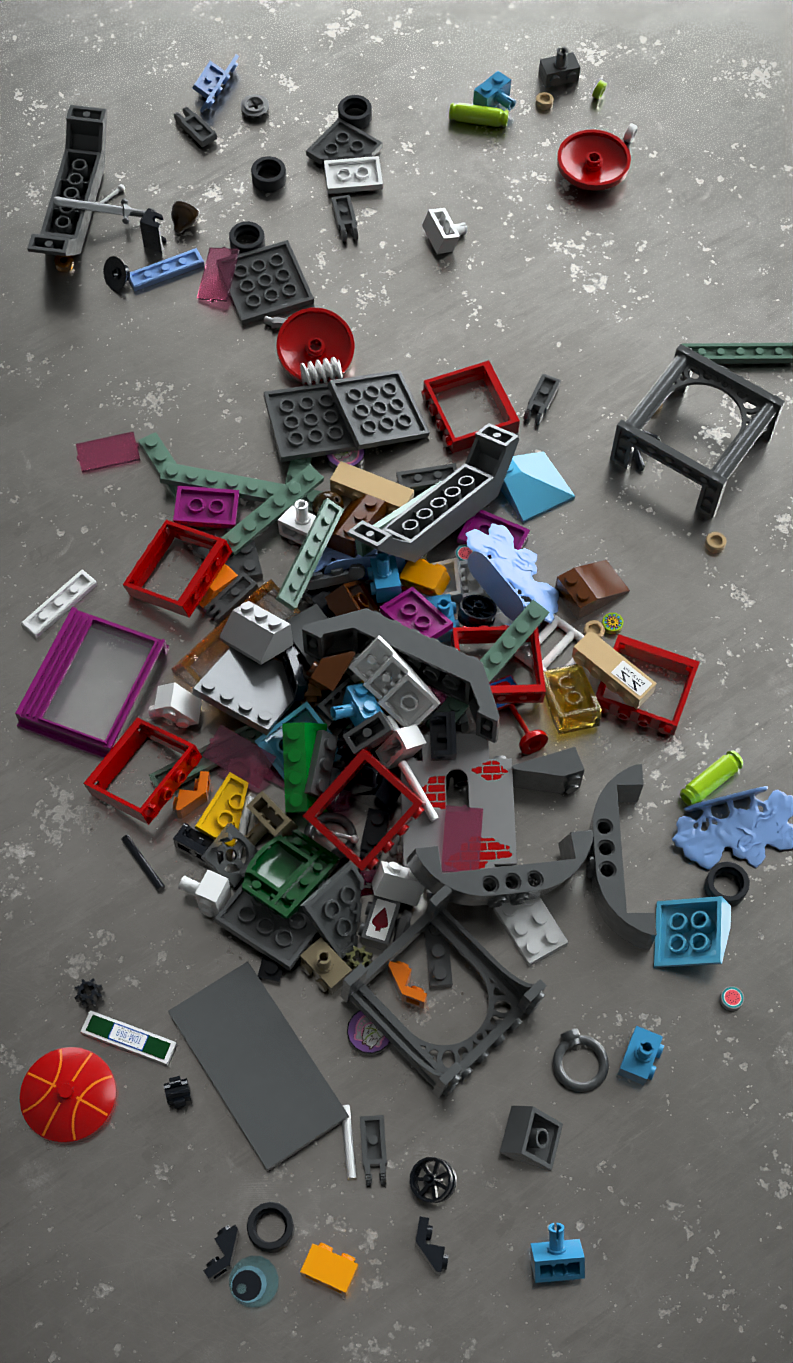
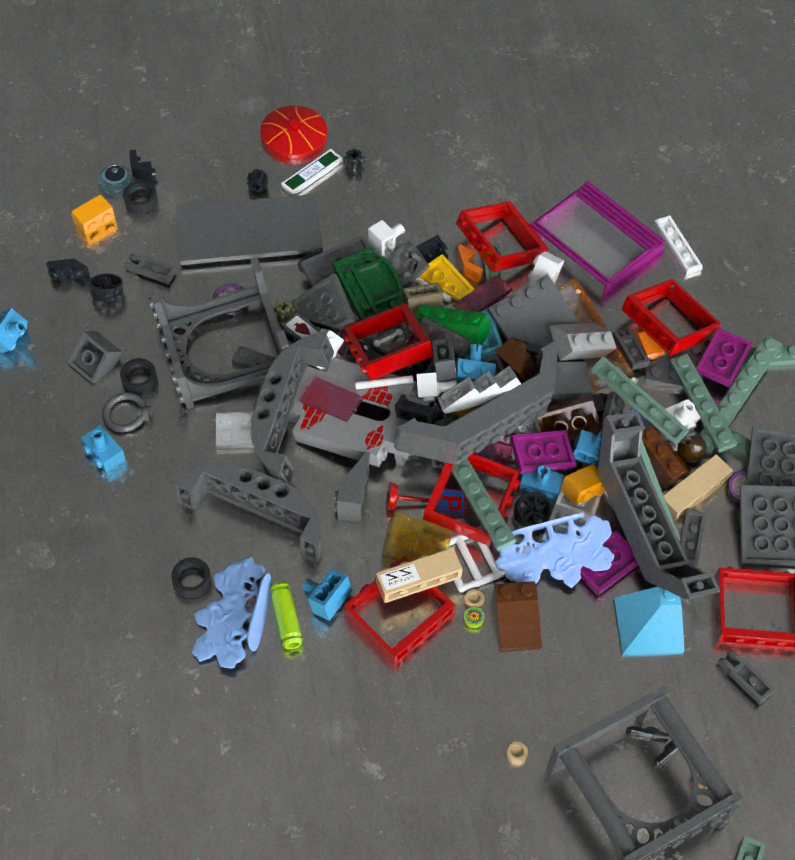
camera: 115 degrees right, 5 degrees down
black bar [121,834,165,891] -> none
dark tan brick [300,937,352,995] -> none
white bar [342,1105,357,1179] -> none
orange slope [388,961,427,1009] -> none
medium azure slope [654,896,731,968] -> none
tile [720,986,744,1011] -> none
none -> black tyre [120,358,158,395]
none -> dark azure brick [302,569,353,621]

